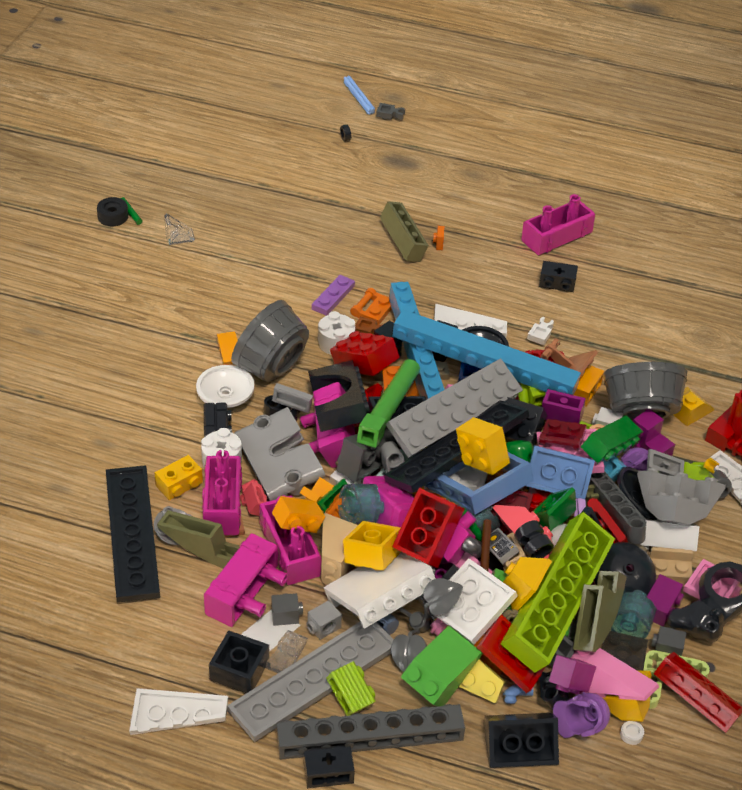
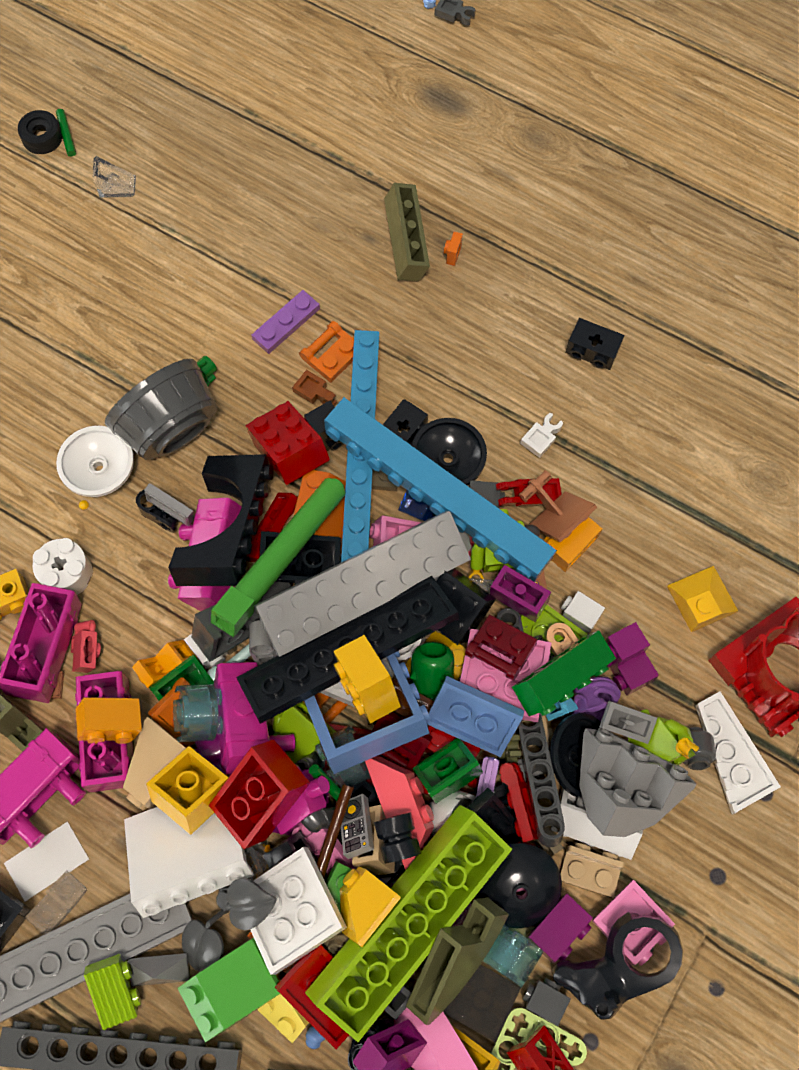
camera: 15 degrees right, 25 degrees up
black brick [204,402,232,437] -> none
light orange slope [216,331,238,365] -> none
light grey connector [234,407,326,501] -> none
dark grey brick [271,593,303,626] -> none
light grey brick [306,600,342,640] -> none
white brick [318,311,355,355] -> none
black tile [340,124,351,141] -> none
white wing [434,304,507,337] -> none
dark pink piece [521,194,595,255] -> none
dark grey piece [603,362,688,420] -> none
none -> light grey slope [128,953,190,987]

